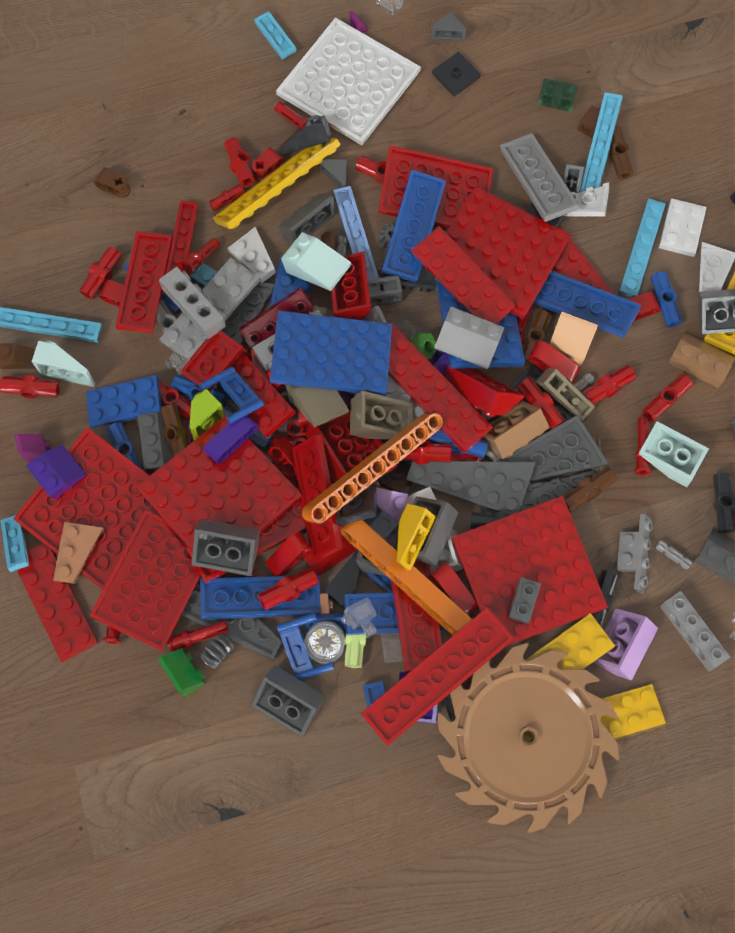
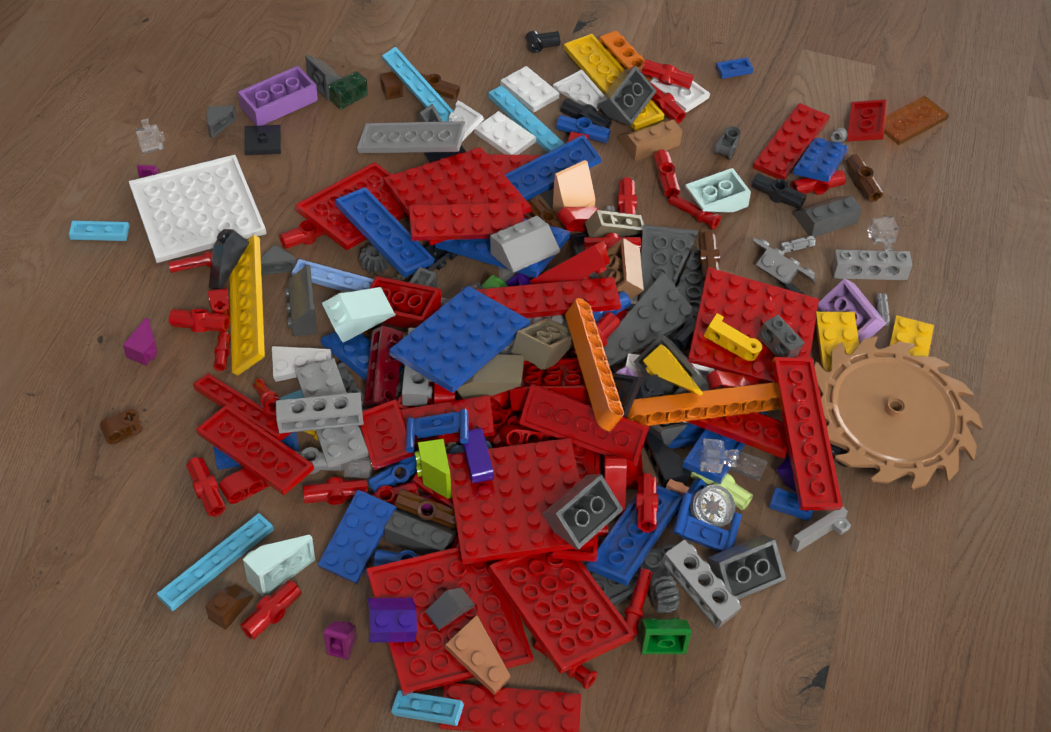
camera: 60 degrees left, 20 degrees down
none -> magenta slope [123,318,157,366]
none -> medium lavender brick [238,66,318,126]
none -> red piece [303,477,368,505]
none -> dark grey slope [305,55,345,101]
none -> dark grey slope [425,588,475,630]
none -> white plate [474,111,536,155]
none -> black piece [560,98,612,129]
none -> light grey brick [661,540,742,629]
none -> yellow leg [704,313,762,361]
none -> light grey hinge [791,507,851,553]
none -> light grey axle [876,293,890,326]

